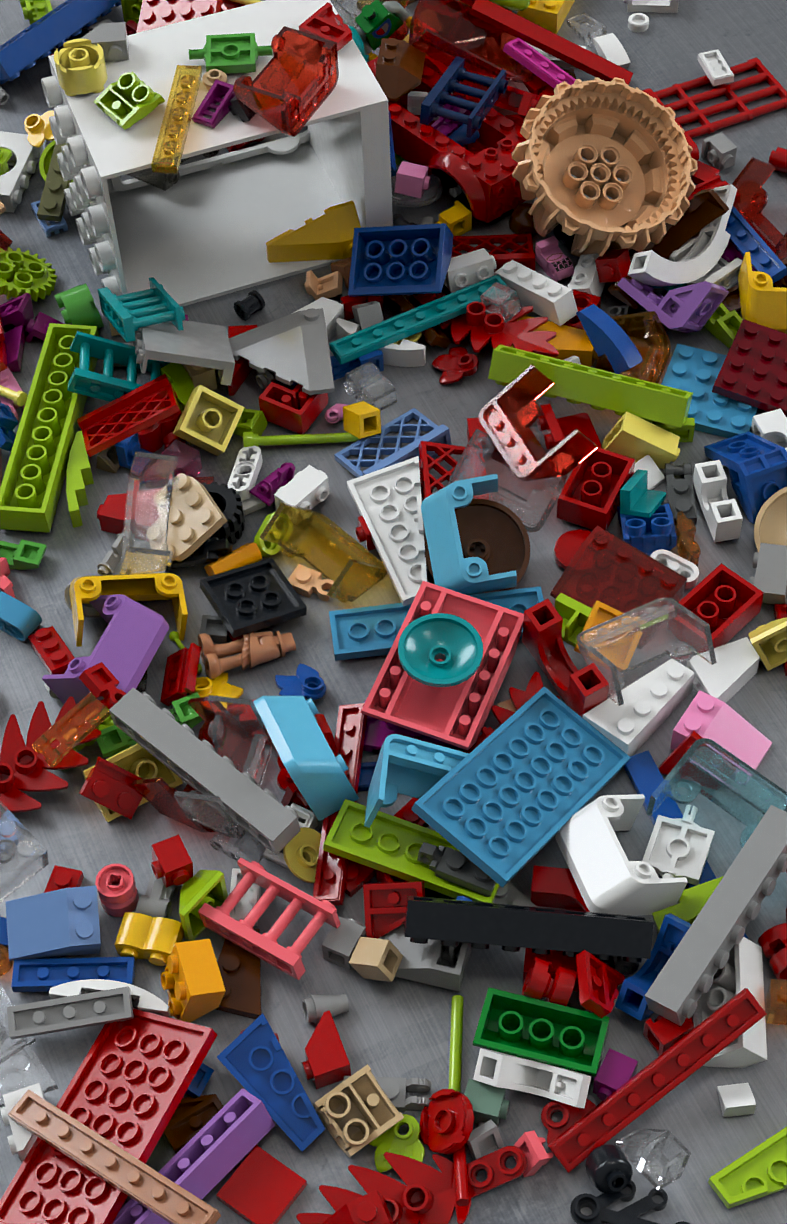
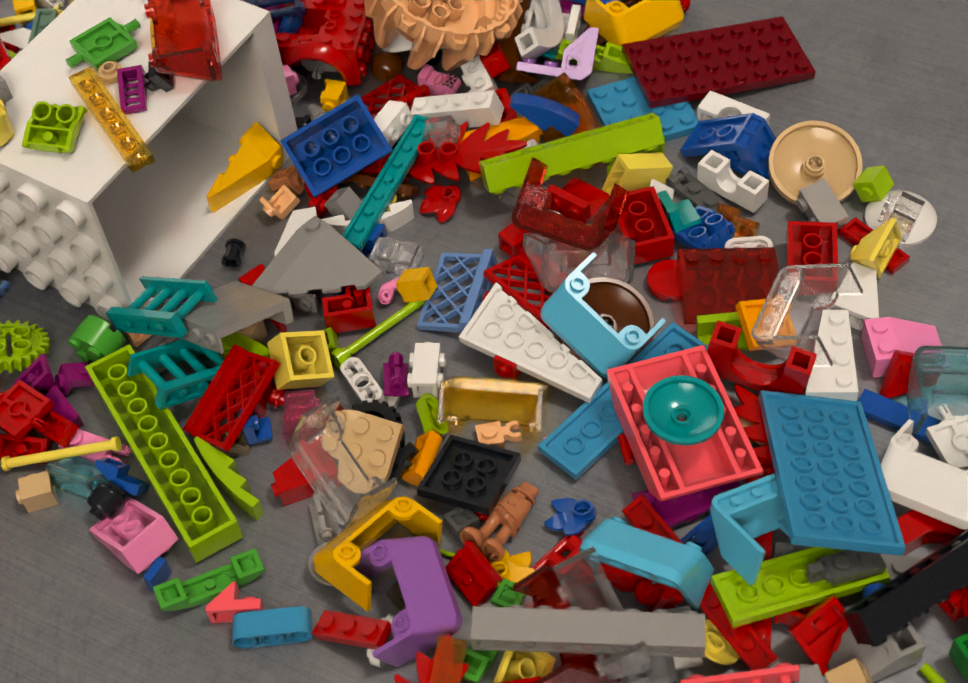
camera: 35 degrees left, 0 degrees up
red plate [79,662,126,709] -> none

